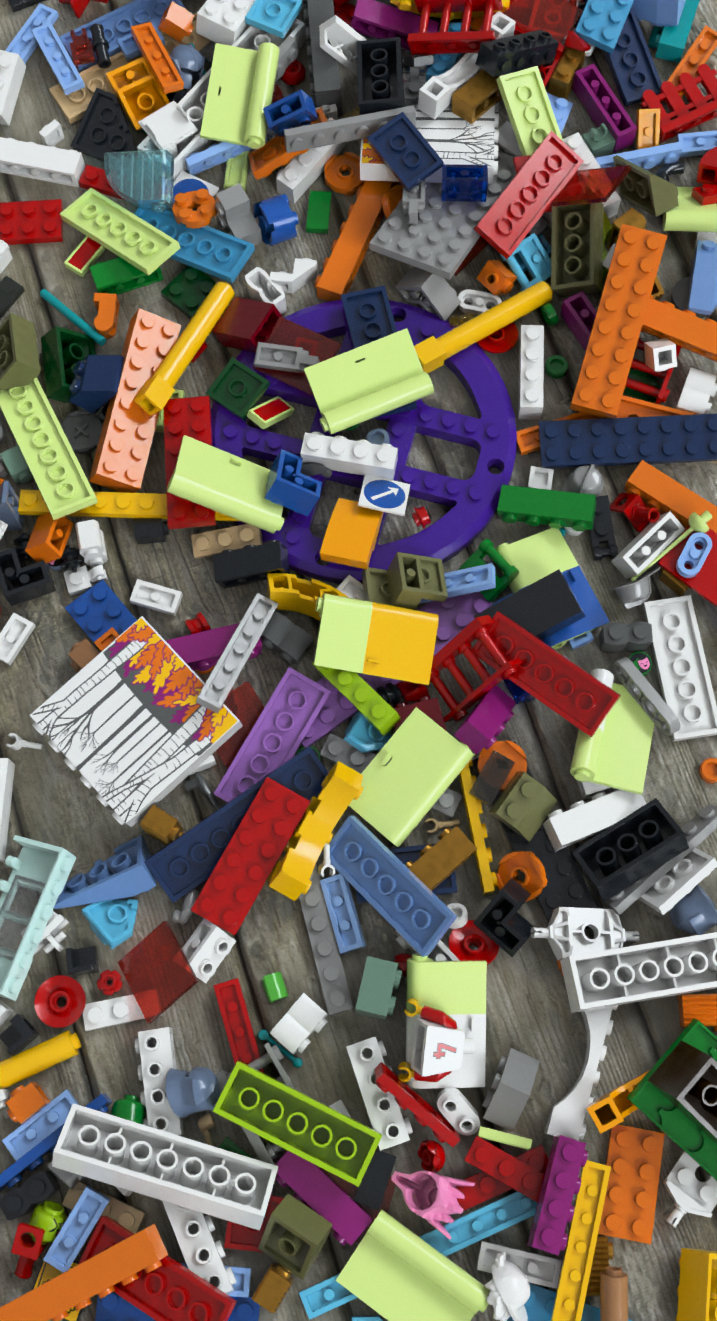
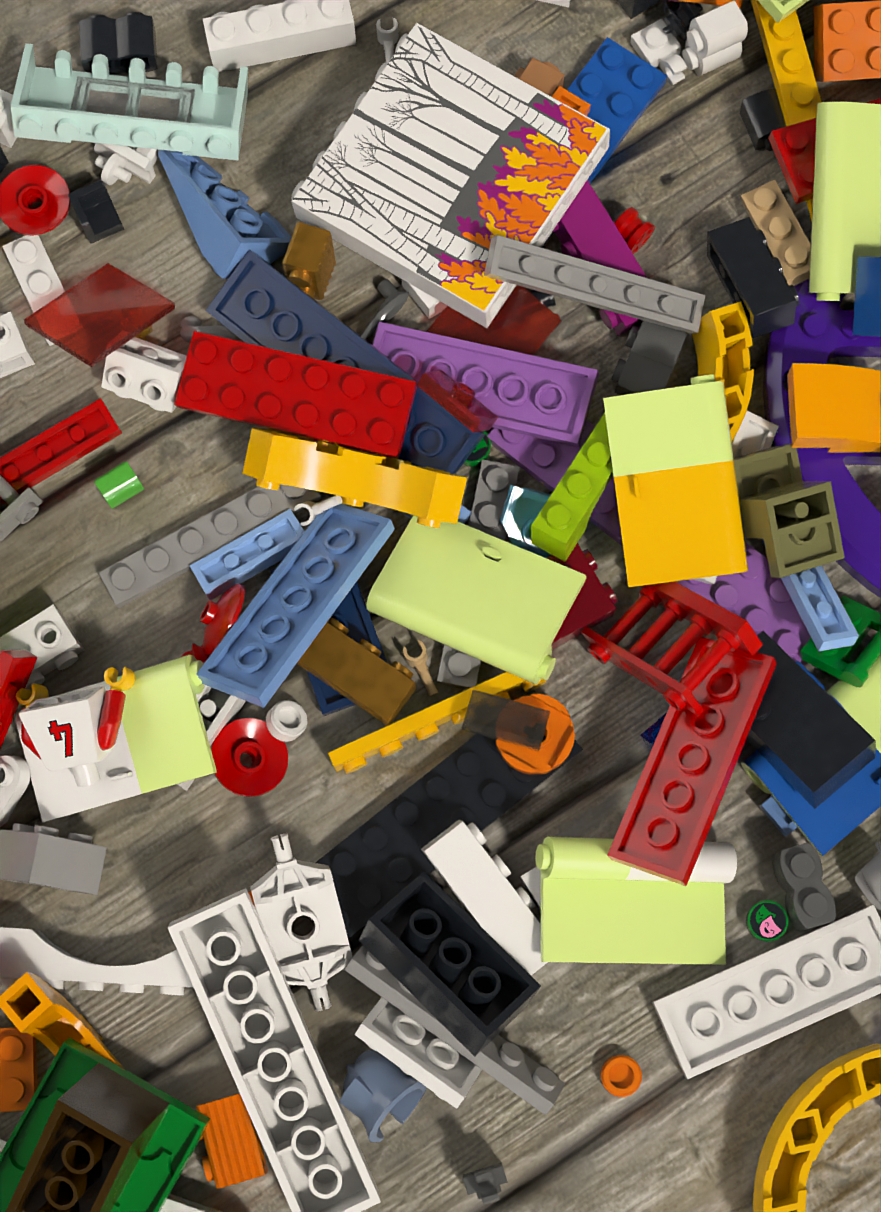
camera: 75 degrees right, 5 degrees up
medium azure plate [82,899,138,950] -> none
red plate [97,970,122,995] -> none
white plate [129,579,183,616] -> none
teal hinge [258,1030,303,1068] -> none
white brick [270,993,328,1054] -> none
sand green brick [355,956,402,1021] -> none
black wheel [376,682,401,706] -> none
red slope [396,681,429,701] -> none
magenta brick [454,685,517,754] -> none
black brick [473,878,534,957] -> none
olive slope [489,772,558,842] -> none
orange plate [496,851,547,902] -> none
light grey beam [612,657,681,736] -> none
none -> red dish [200,583,245,656]
none -> clear red plate [417,370,498,433]

